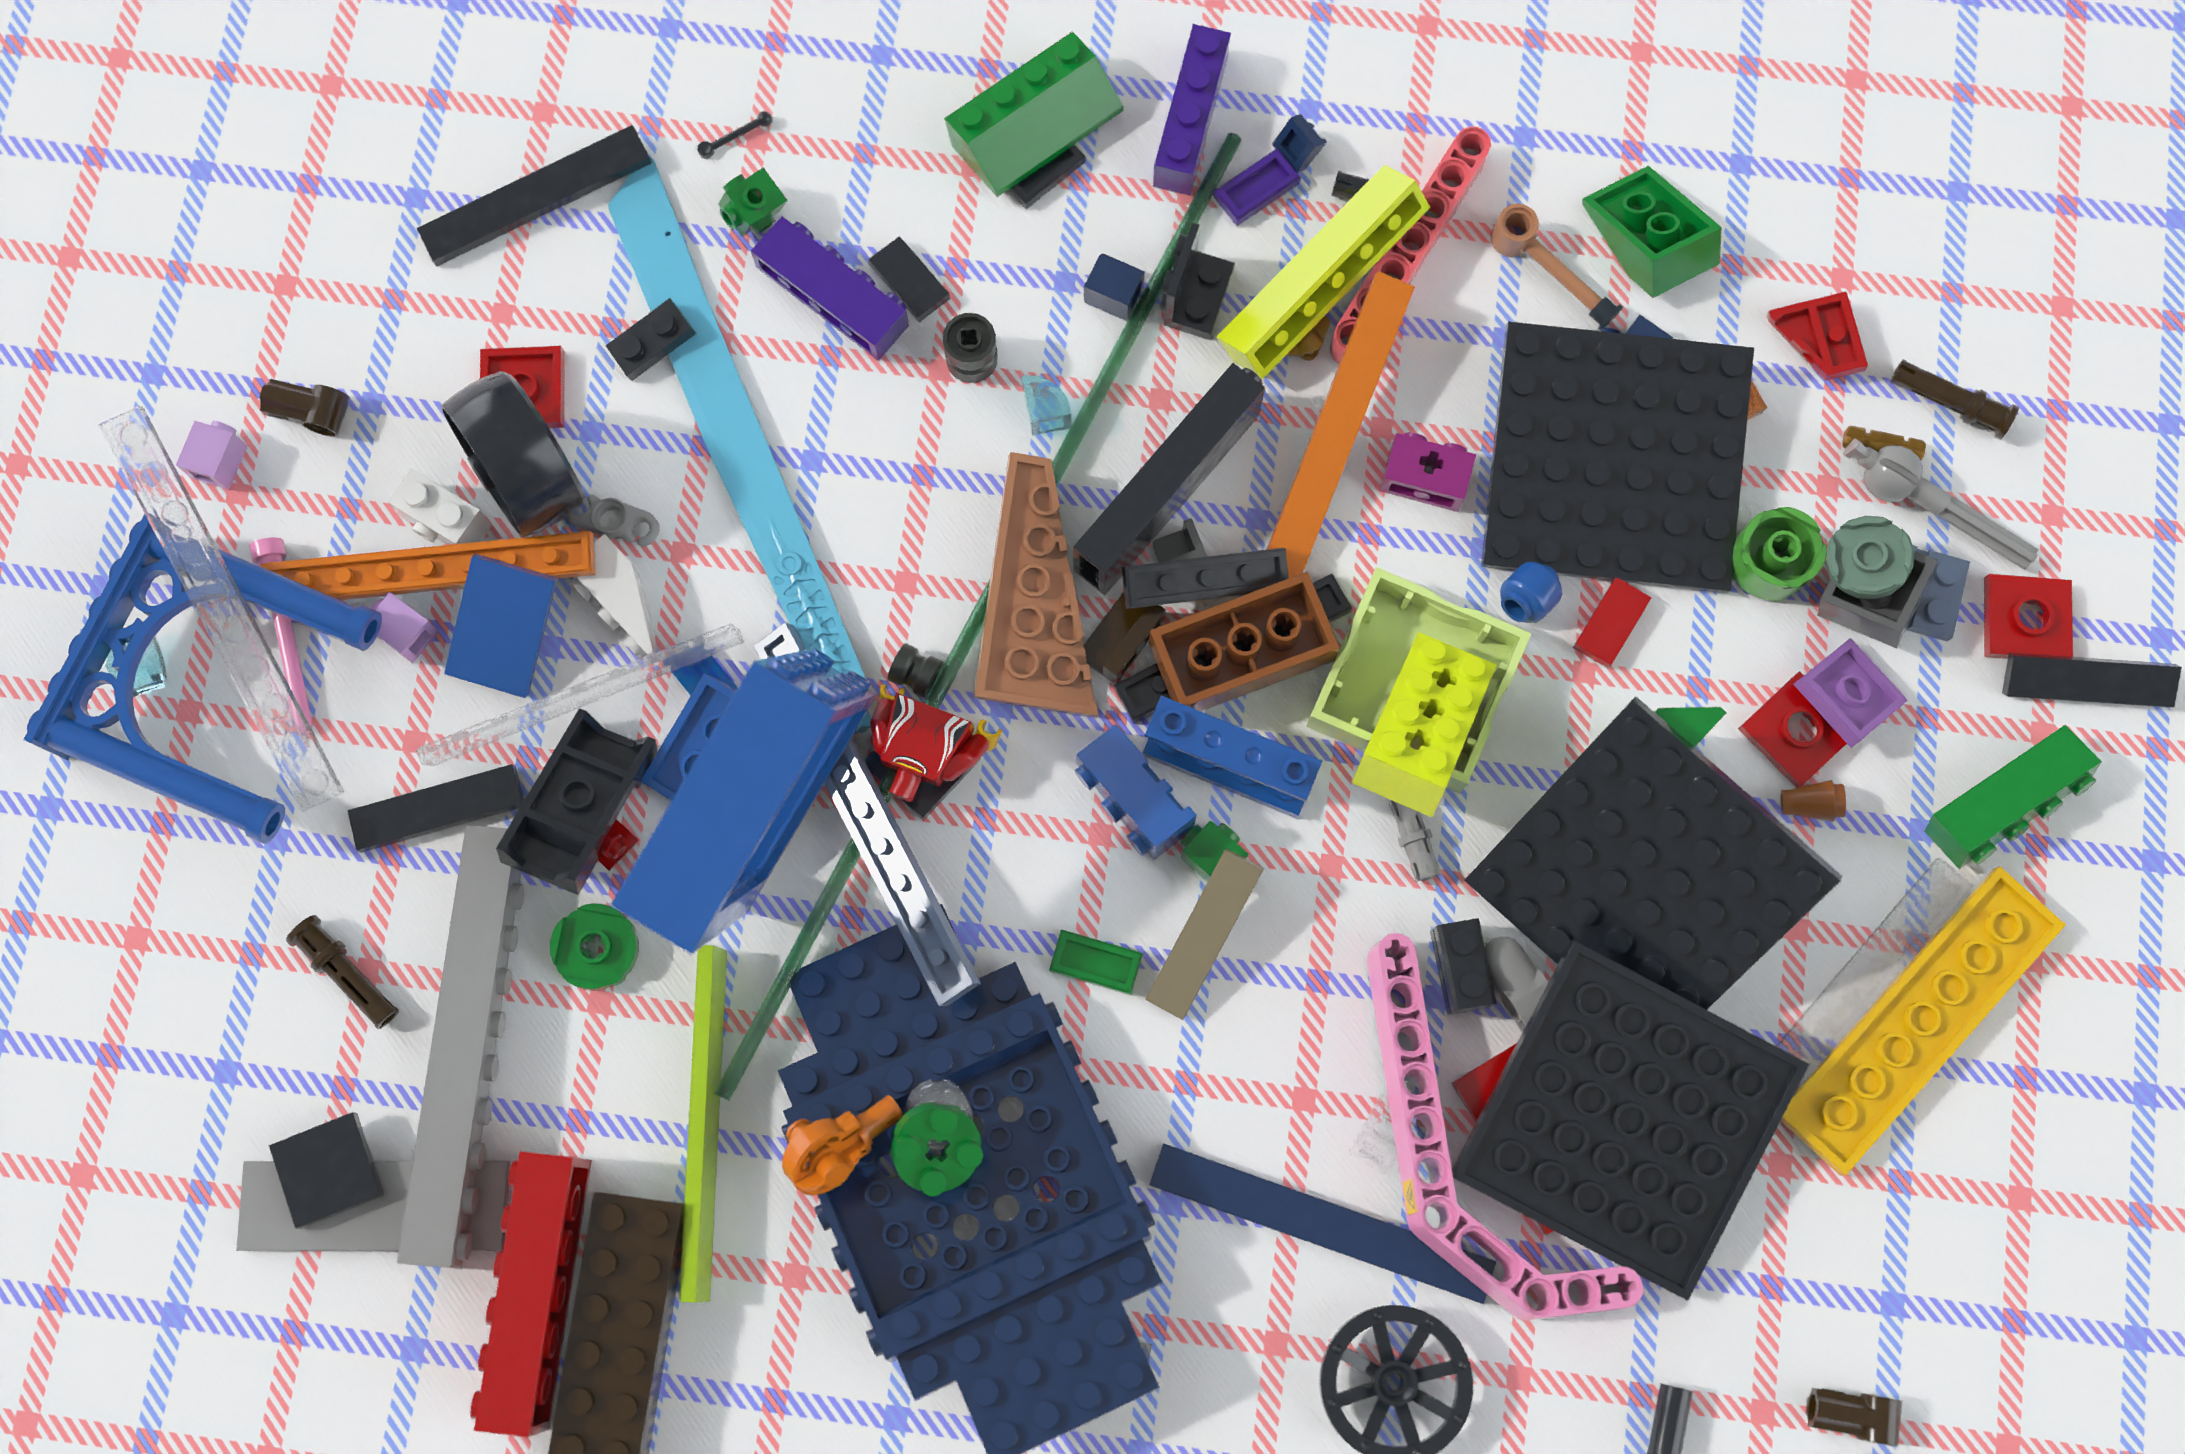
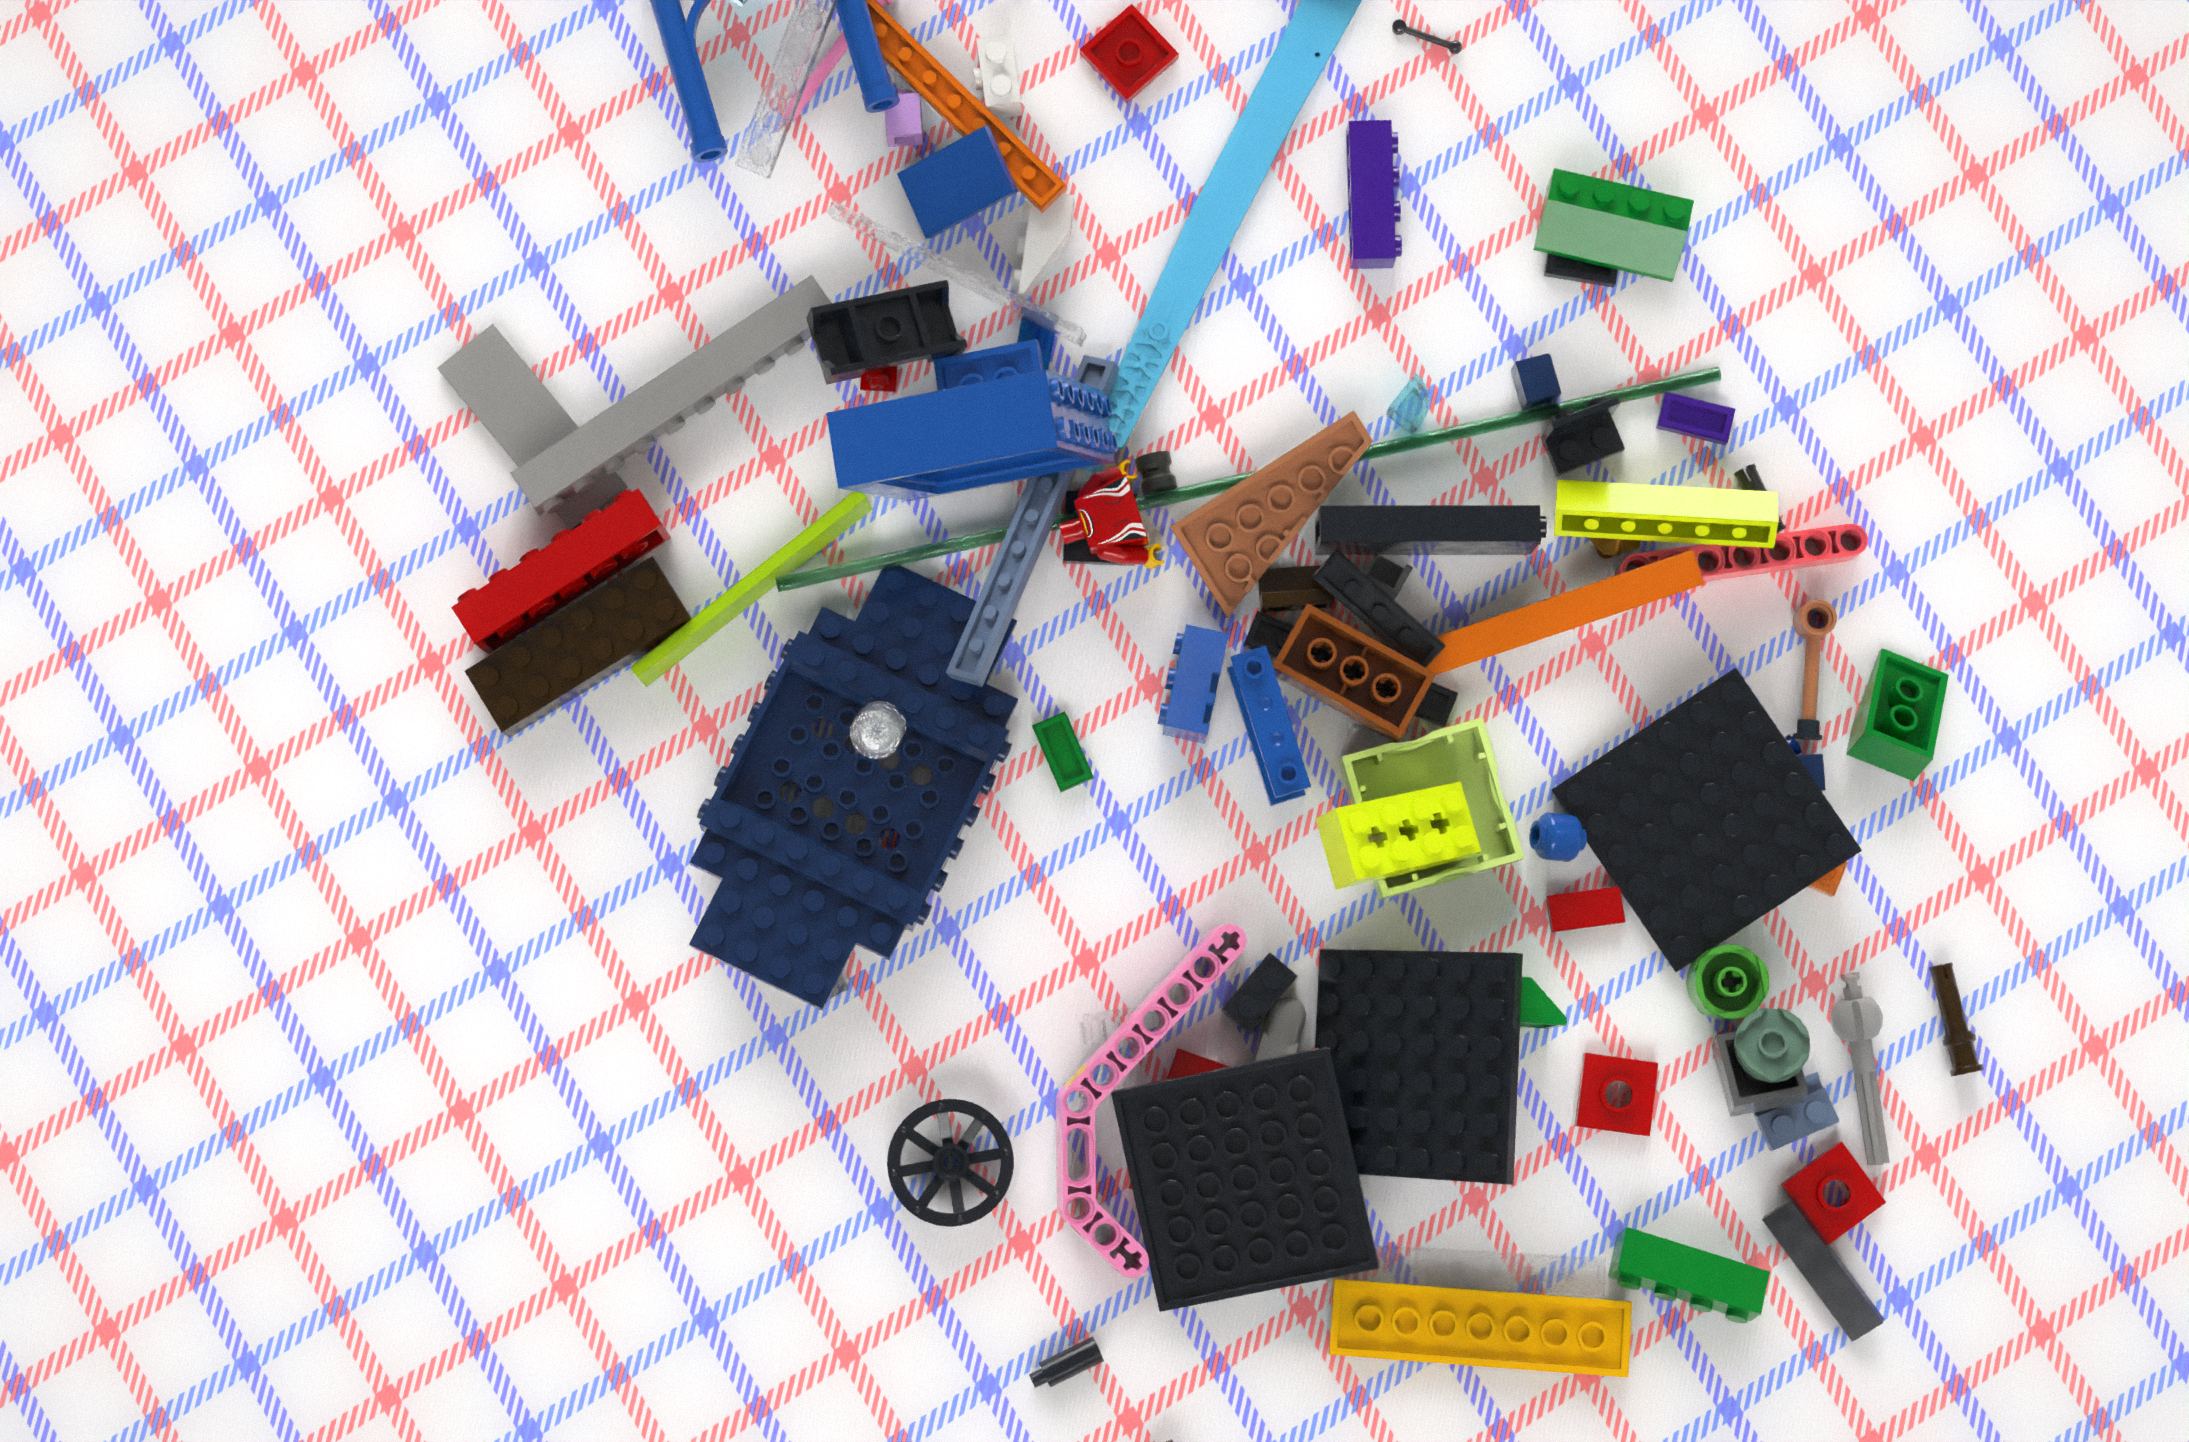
camera: 50 degrees right, 5 degrees up
black tile [268,1112,384,1229] -> none
dark brown pin [286,915,399,1029] -> none
black tile [347,764,524,853] -> none
black wheel [440,371,584,538] -> none
green plate [550,903,639,991] -> none
light grey piece [566,492,660,547] -> none
black plate [606,298,696,381] -> none
green brick [718,167,788,237] -> none
orange pin [782,1095,903,1195] -> none
black tile [868,236,950,322] -> none
green plate [891,1102,983,1196] -> none
pearl dark grey wheel [943,313,998,383] -> none
dark tan tile [1145,848,1264,1020] -> none
dark blue tile [1149,1143,1497,1304] -> none
dark purple brick [1153,24,1231,196] -> none
green brick [1180,820,1249,882] -> none
dark blue tile [1272,114,1327,173] -> none
magenta brick [1379,432,1476,512] -> none
light grey pin [1389,800,1442,882] -> none
red wing [1767,291,1868,381] -> none
dark orange cone [1780,780,1846,822] -> none
medium lavender plate [1793,638,1908,748] -> none
pearl gold axle [1842,425,1926,461] -> none

